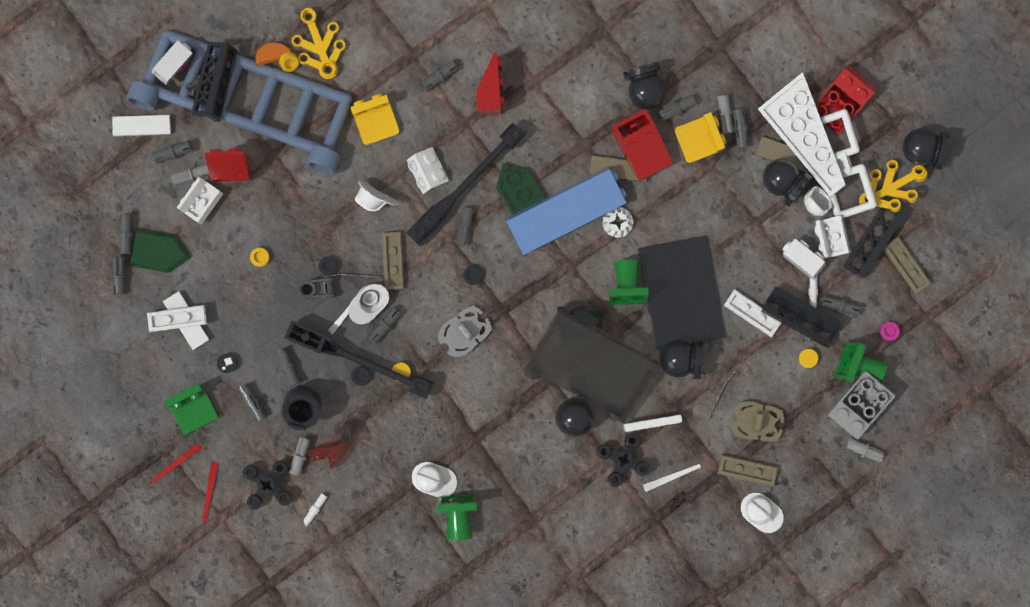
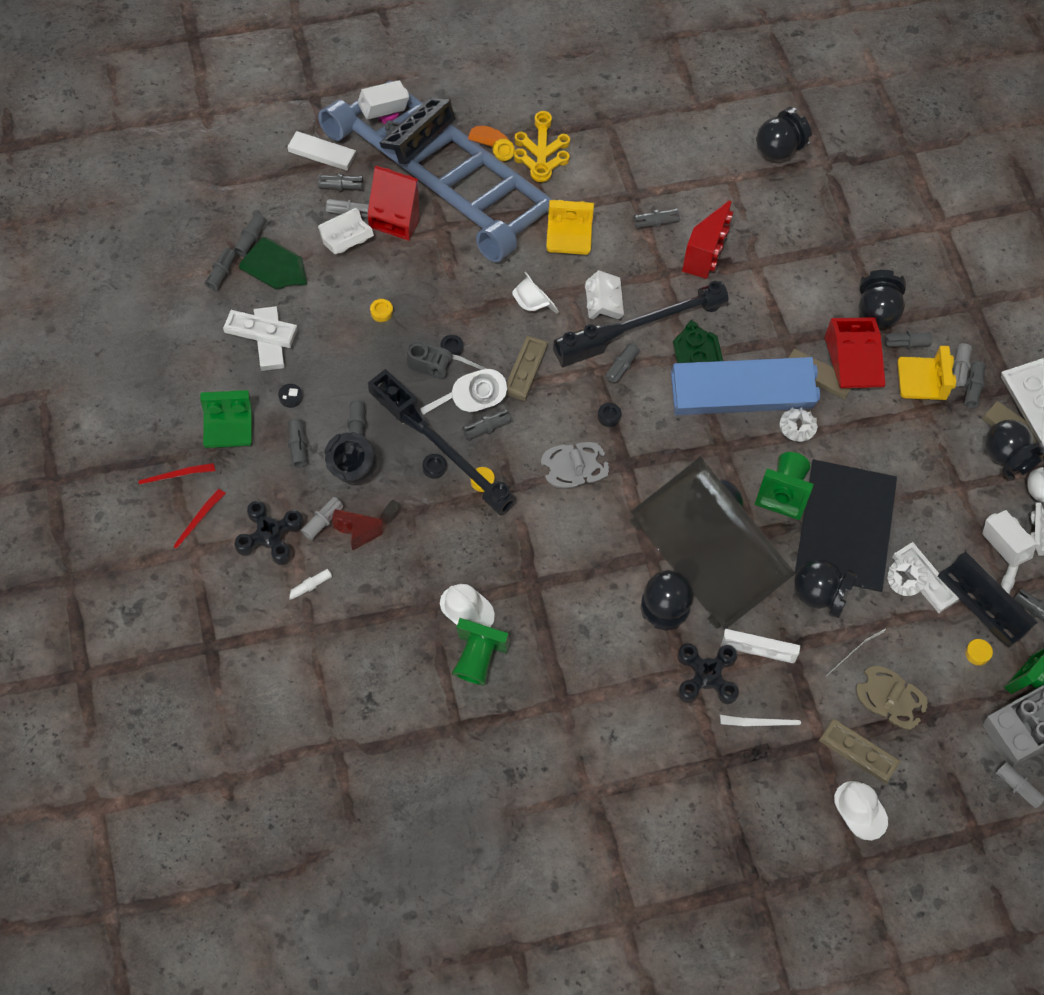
camera: 20 degrees right, 25 degrees down
none -> white gear [887,556,928,596]

